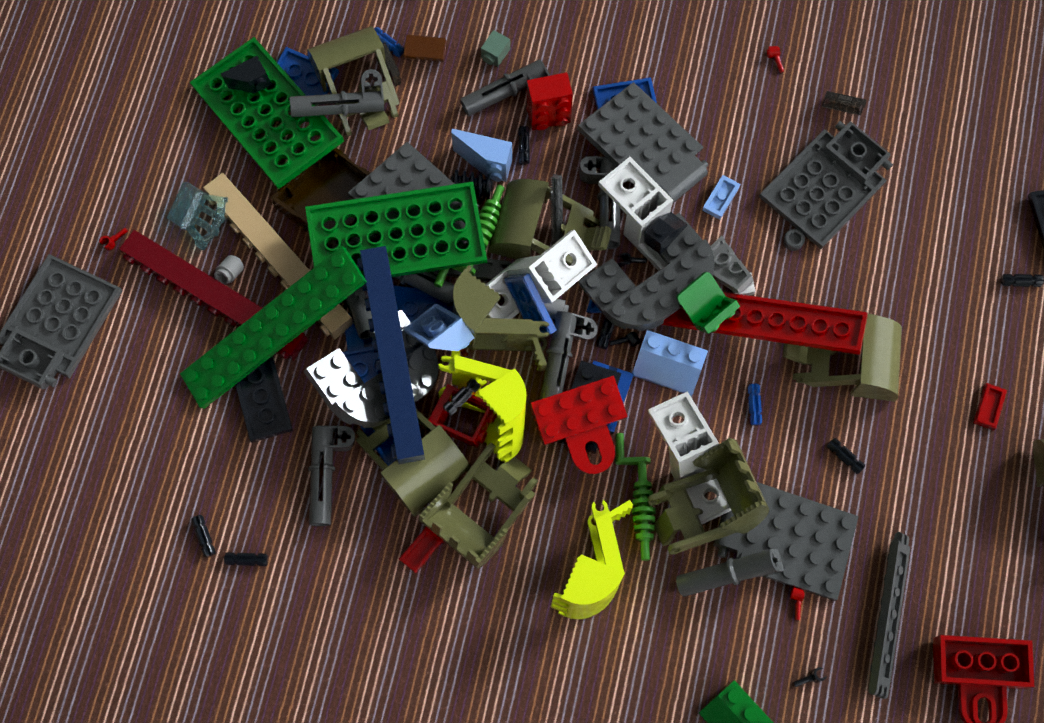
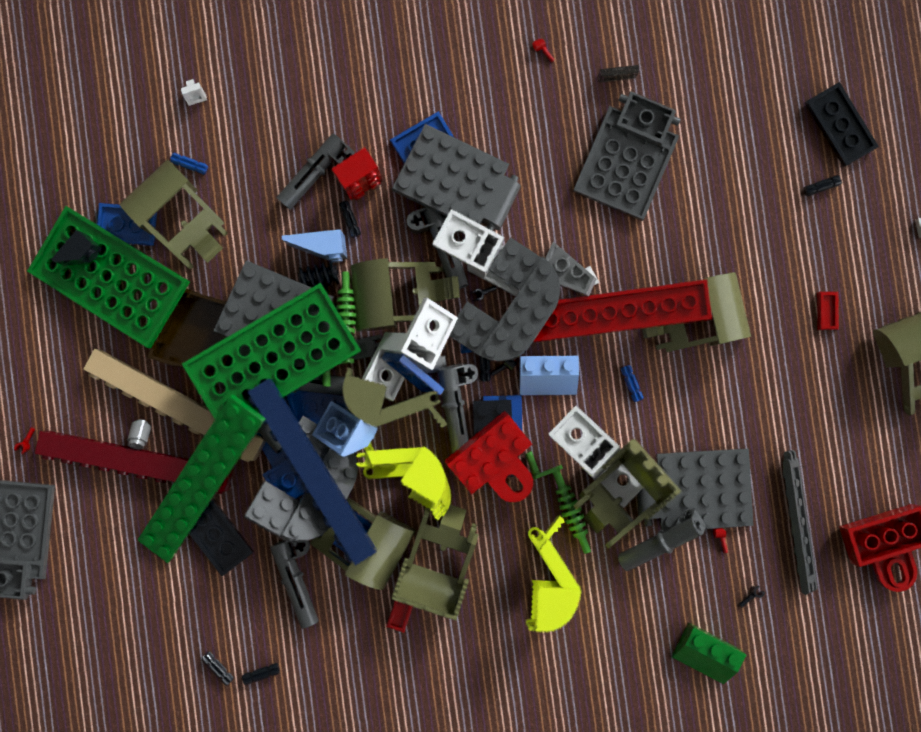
camera: 20 degrees left, 15 degrees up
clear light blue plate [167,182,228,250] -> none
dark grey piece [289,69,384,117] -> none
clear smoke tile [382,42,401,87] -> none
reddish brown brick [404,35,447,62] -> none
red window [429,384,497,448] -> none
black axle [443,378,480,415] -> none
sand green brick [481,30,510,67] -> none
dark grey axle [550,174,563,246] -> none
black slope [644,212,687,255] -> none
green bracket [676,272,740,334] -> none
light blue plate [702,175,741,220] -> none
dark grey tile [783,229,805,251] -> none
black axle [827,438,865,474] -> none

